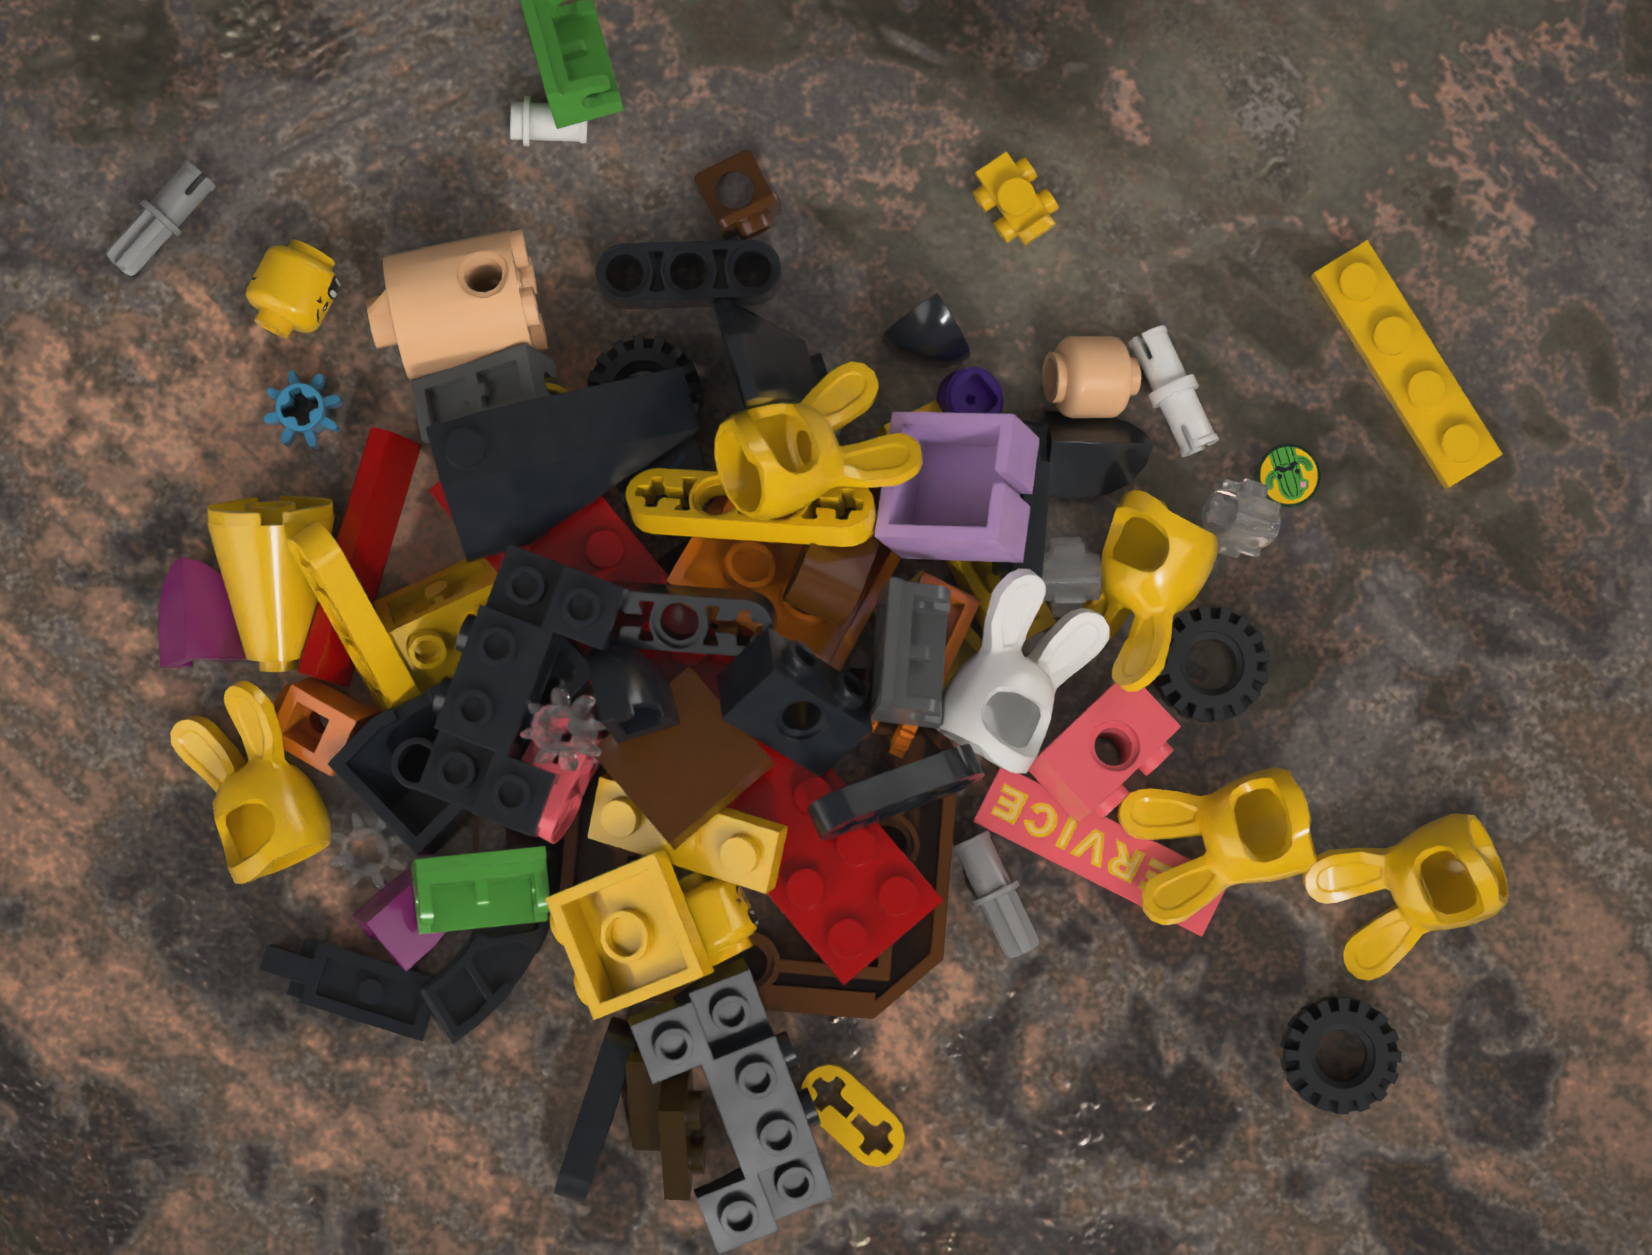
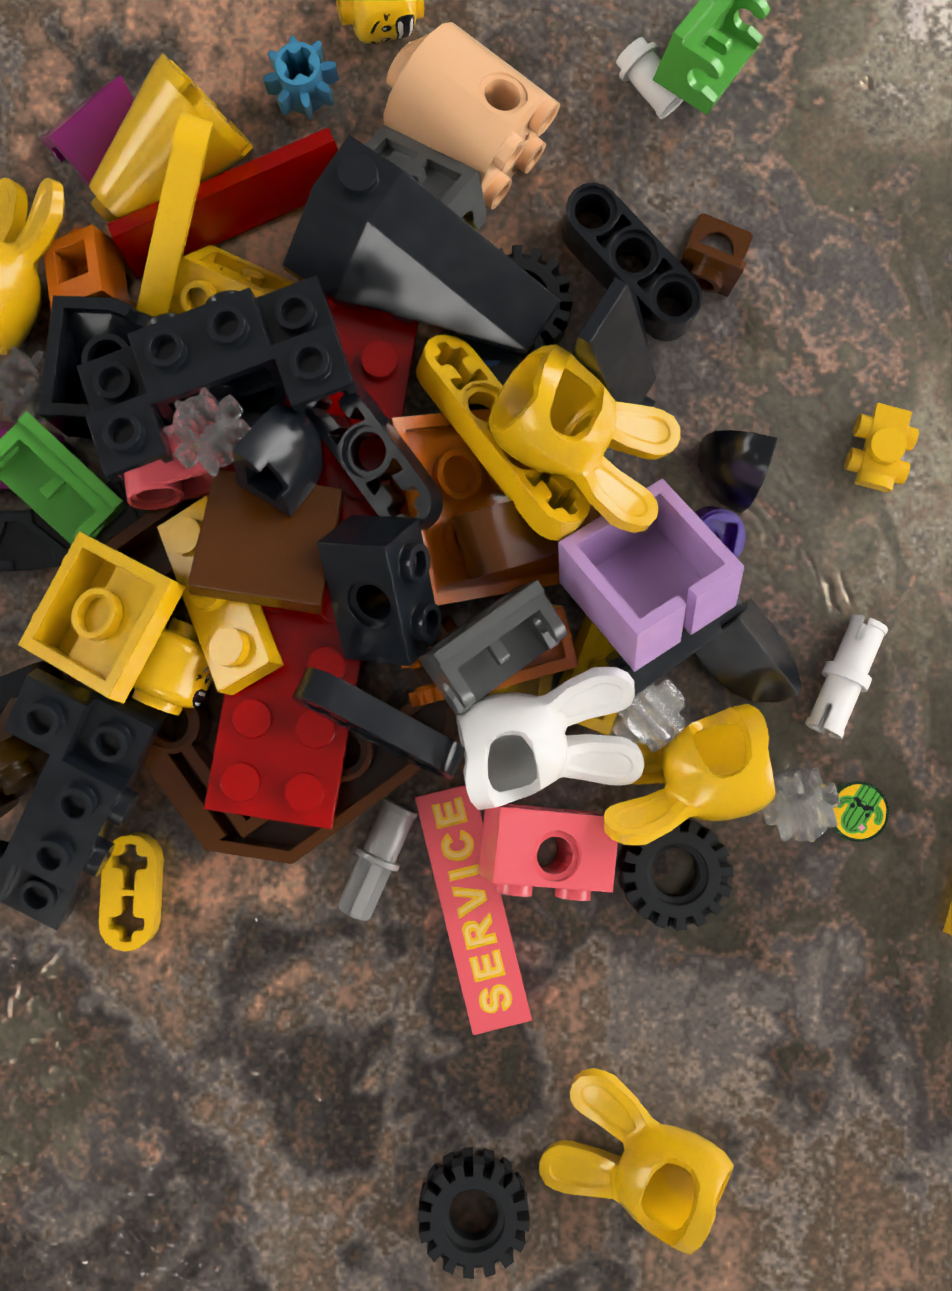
camera: 45 degrees right, 0 degrees up
light nougat head [1042,336,1141,418] -> none
yellow piece [1117,767,1317,925] -> none

